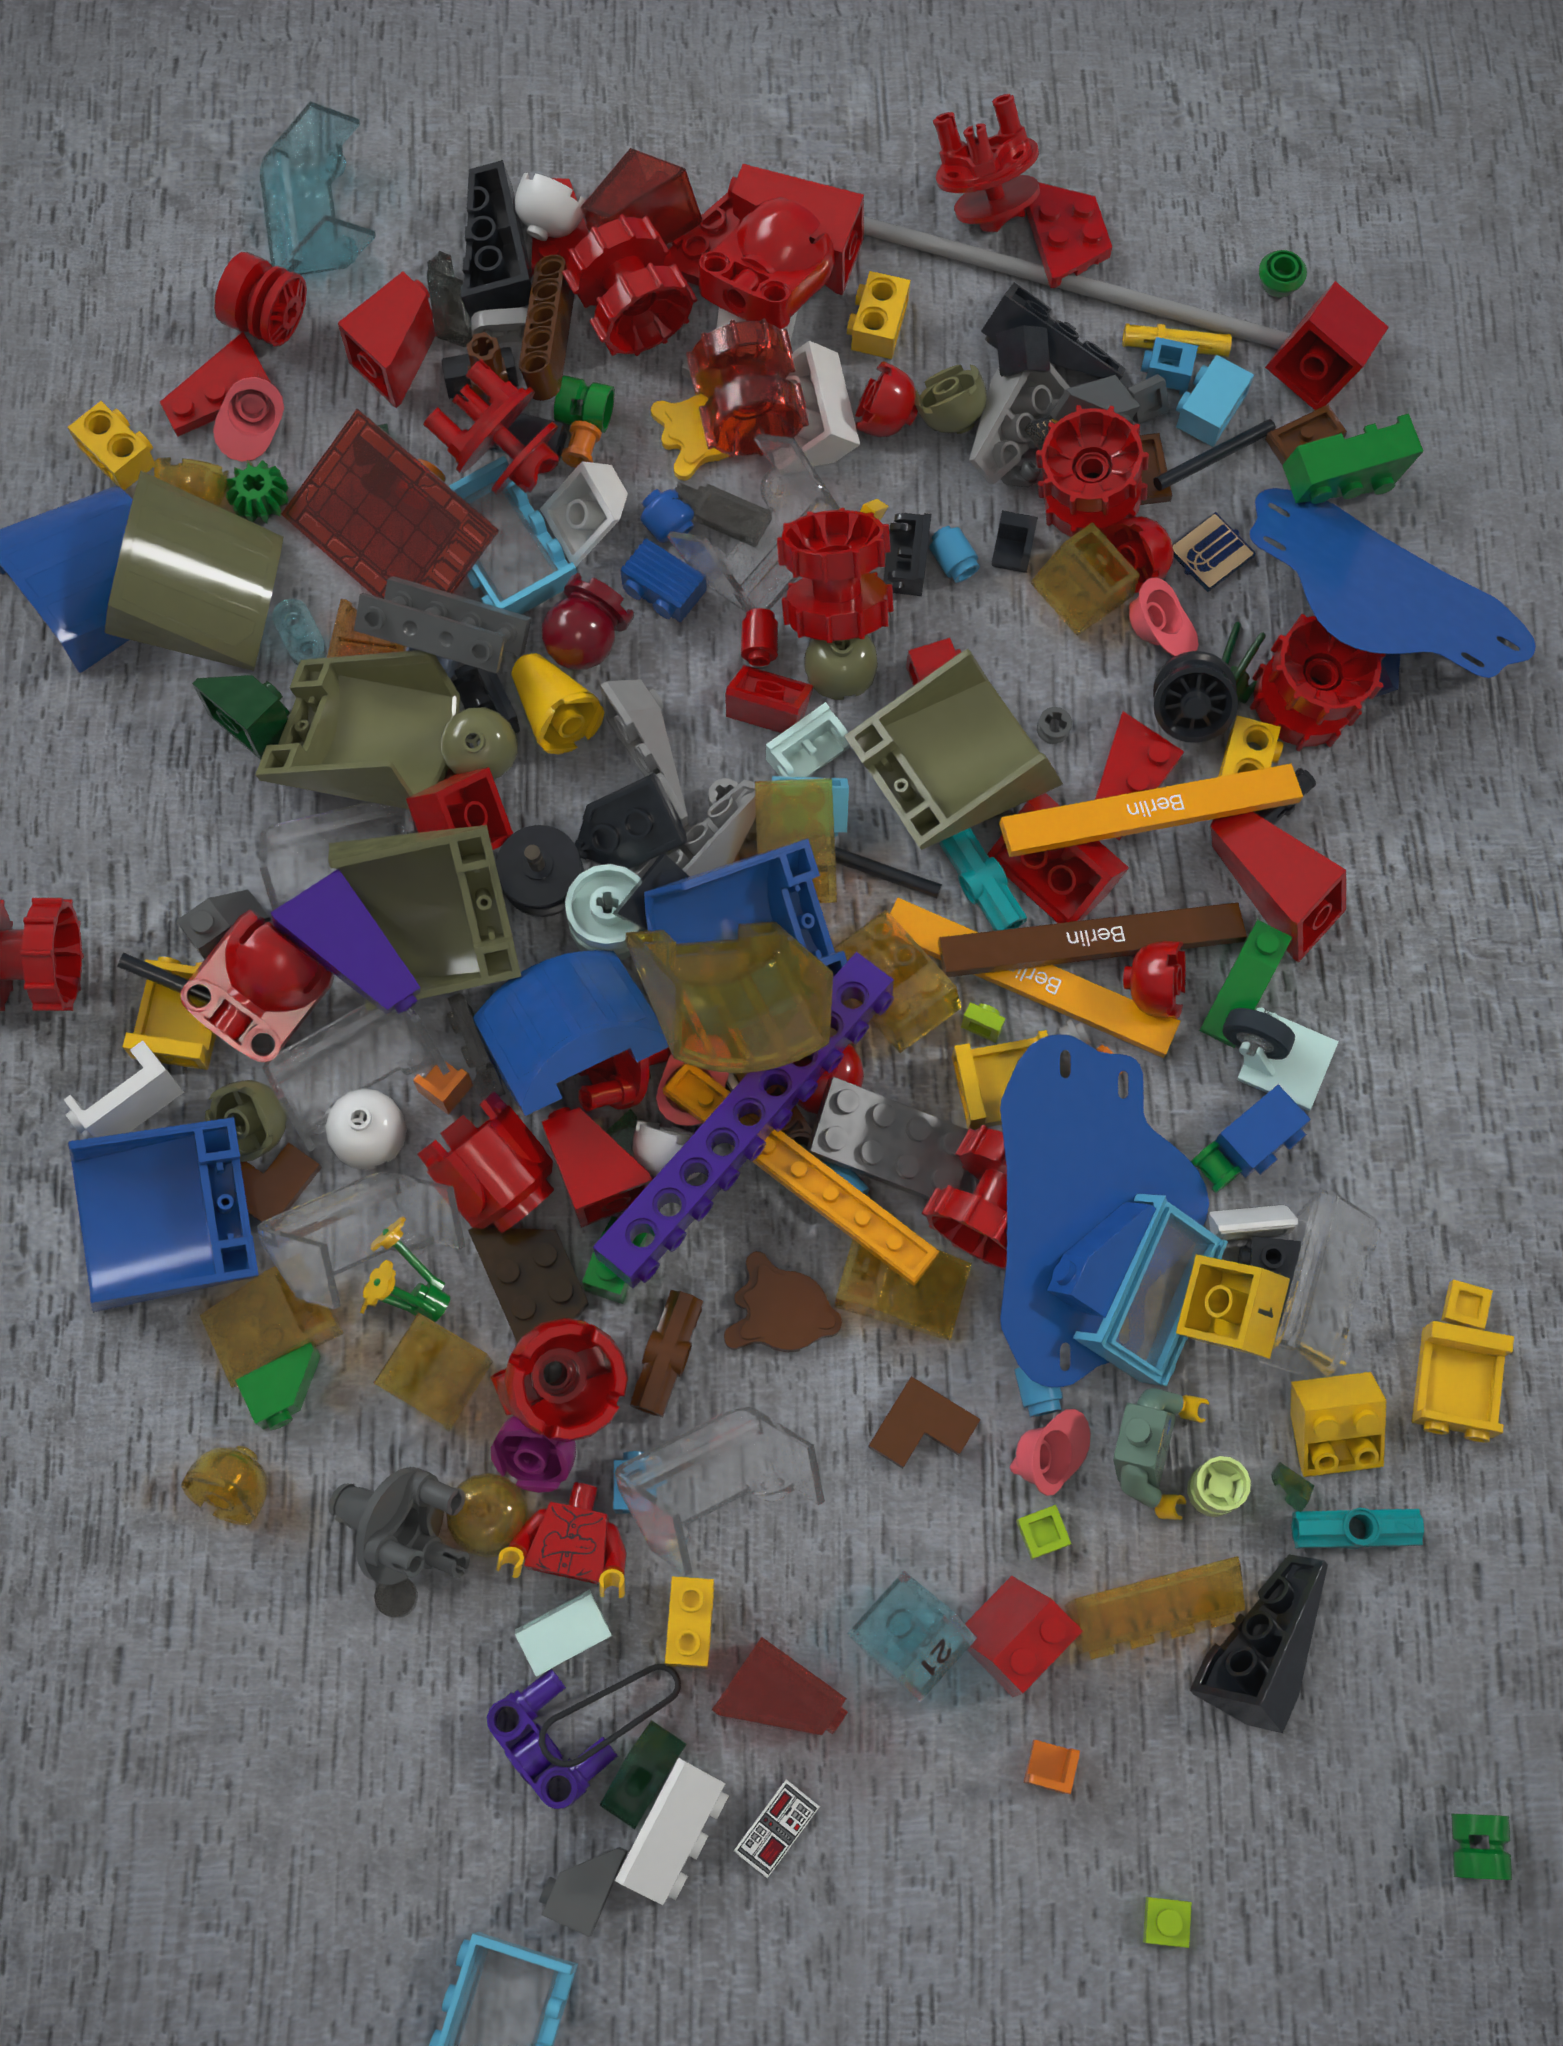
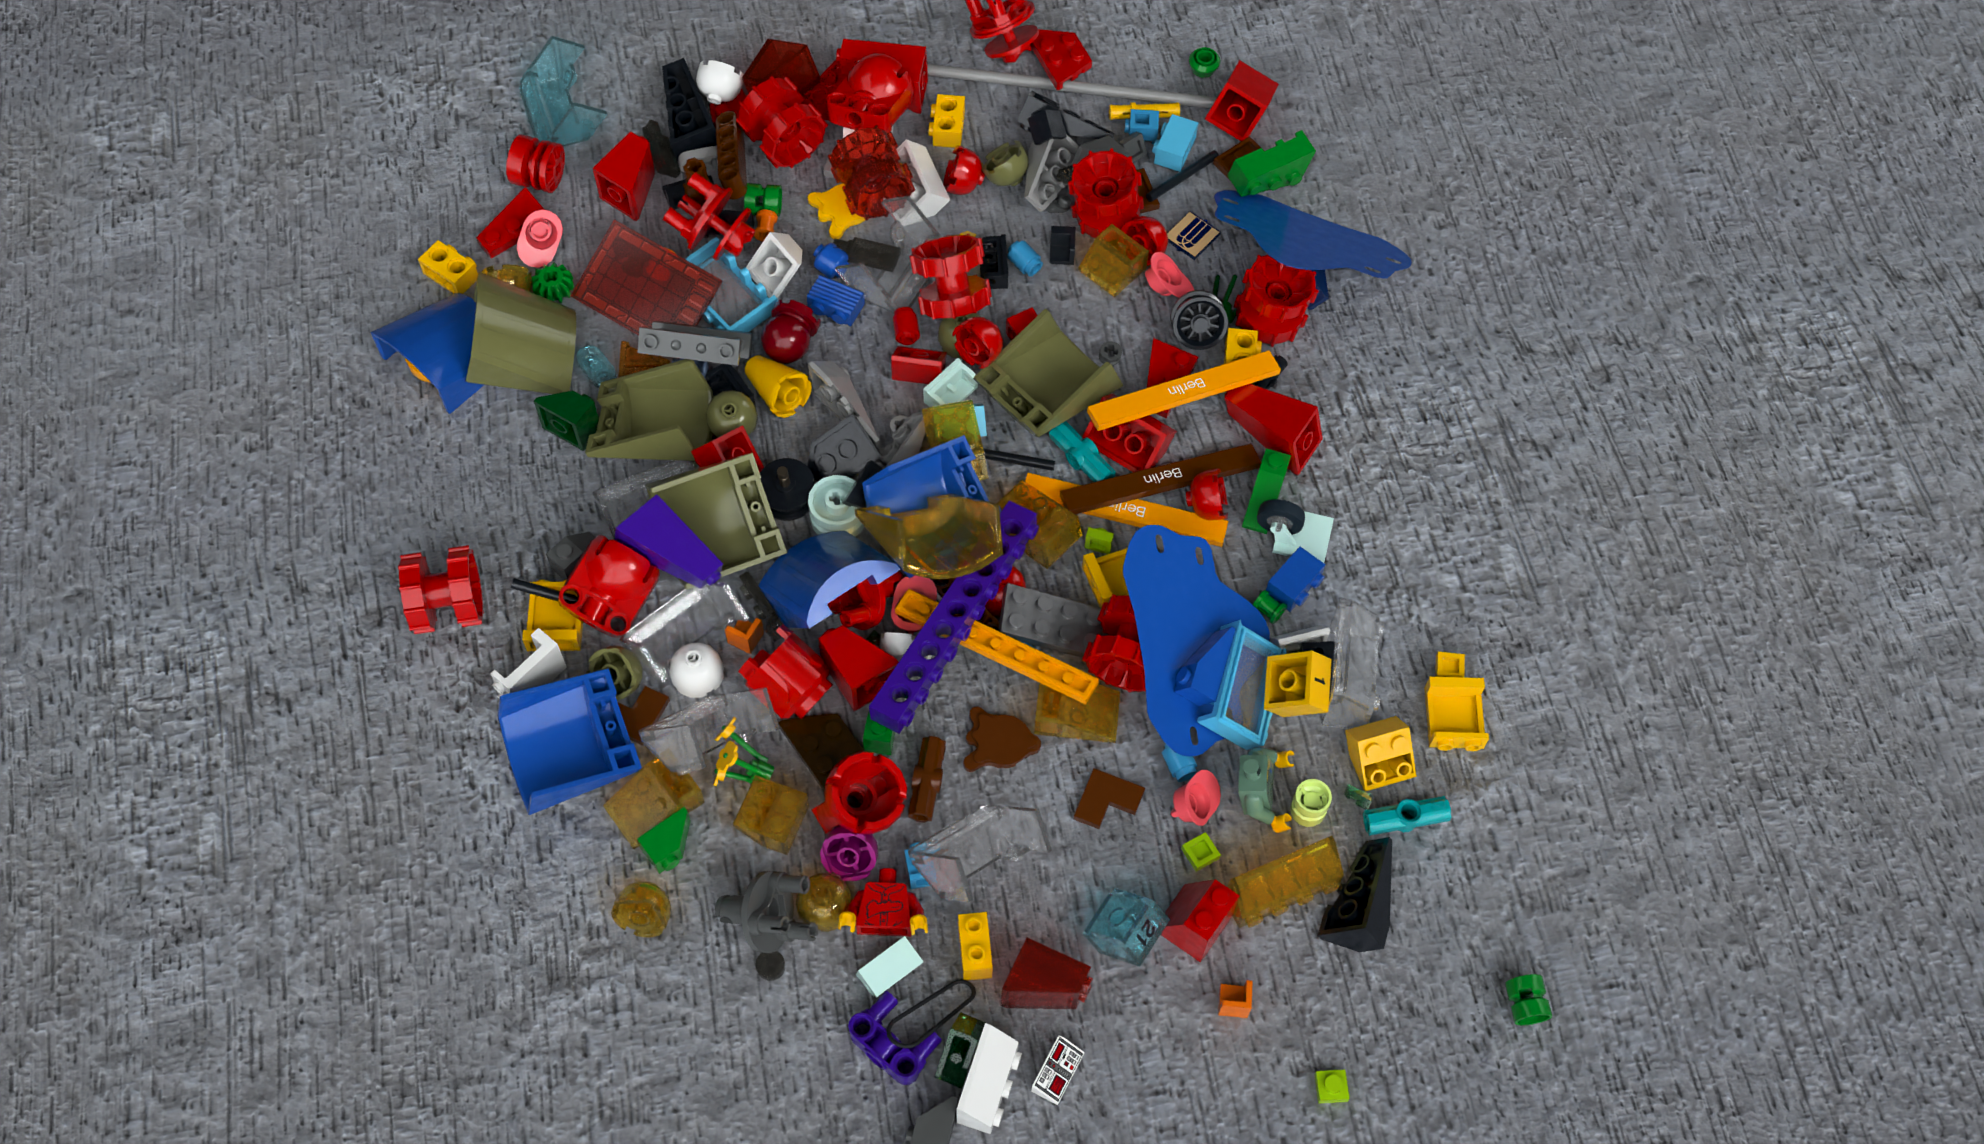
camera: 10 degrees left, 10 degrees down
none -> red cylinder [952,317,1003,369]

